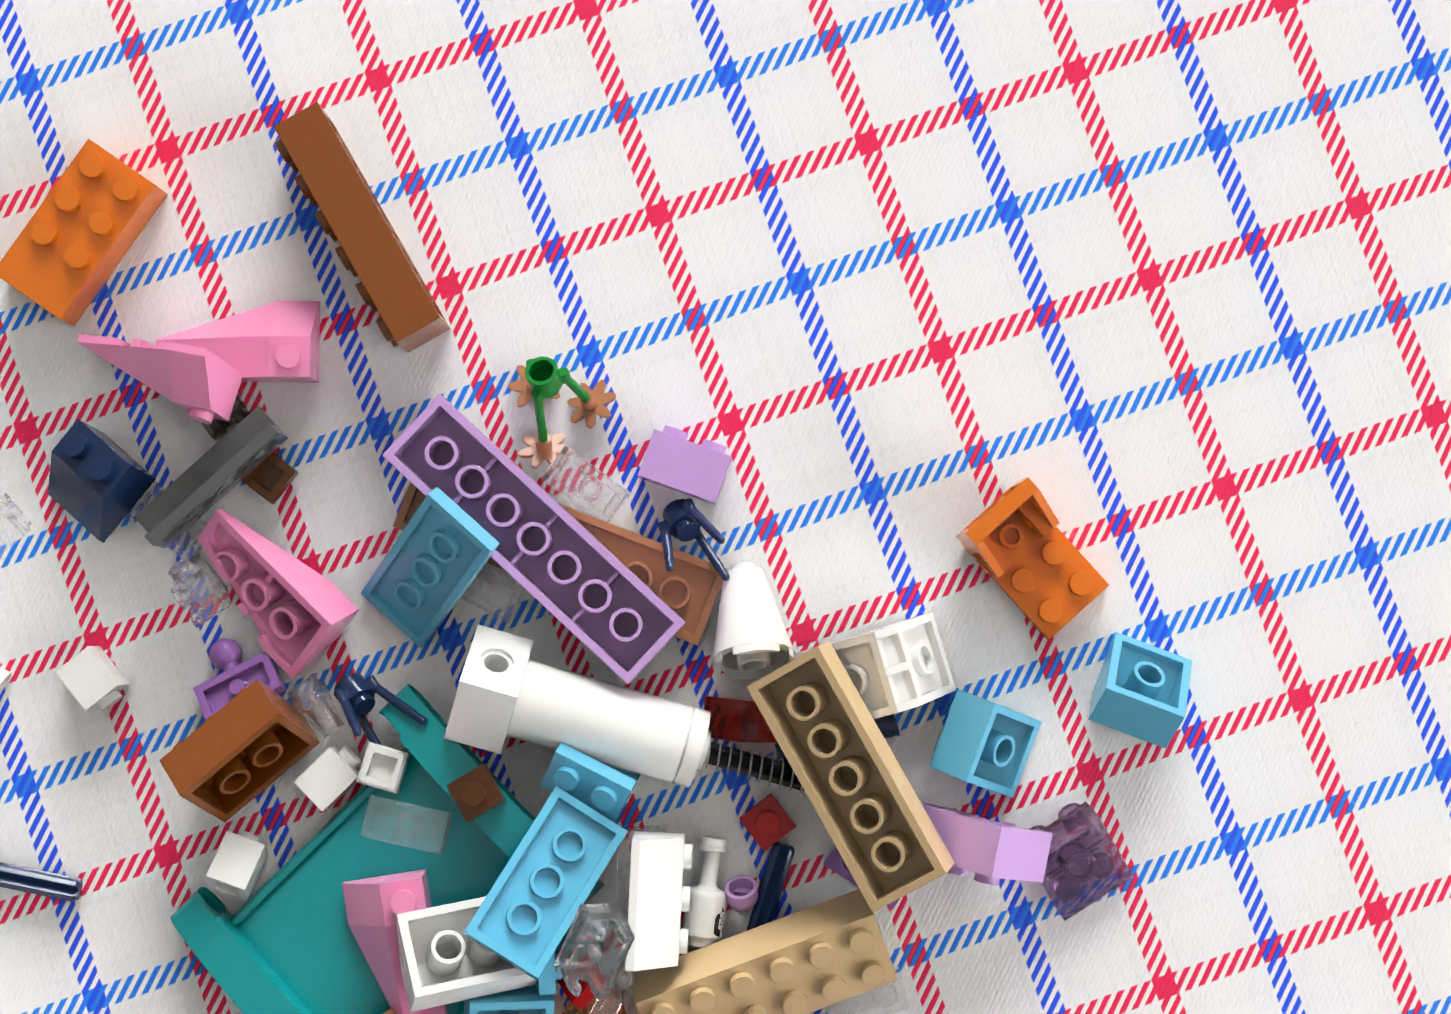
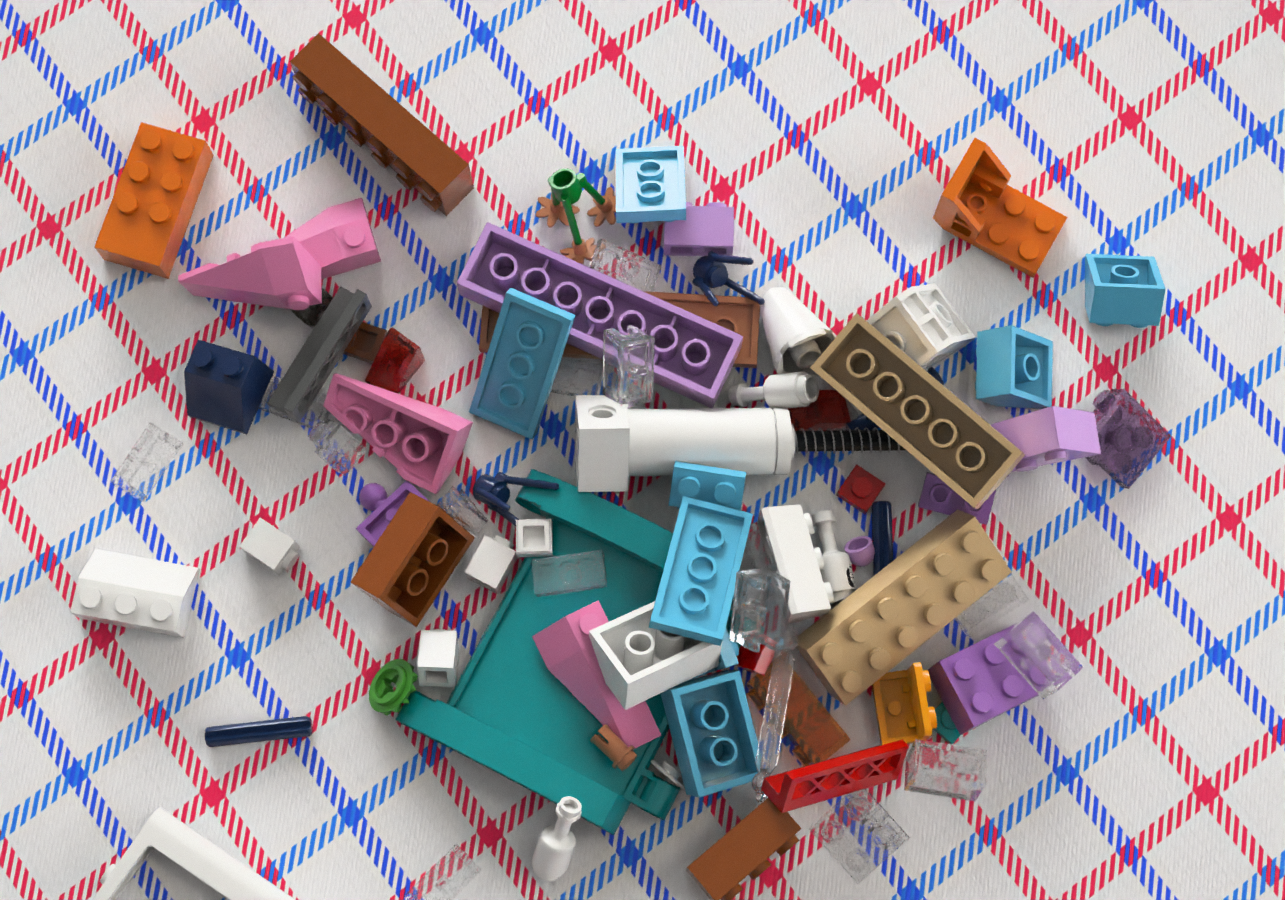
camera: 15 degrees left, 10 degrees down
reddish brown plate [447,764,506,822] -> none
none -> clear red slope [365,327,425,394]
none -> bright green gear [369,659,418,716]
none -> clear hinge [603,326,655,409]
none -> plate [616,146,686,224]
none -> white piece [729,371,819,408]

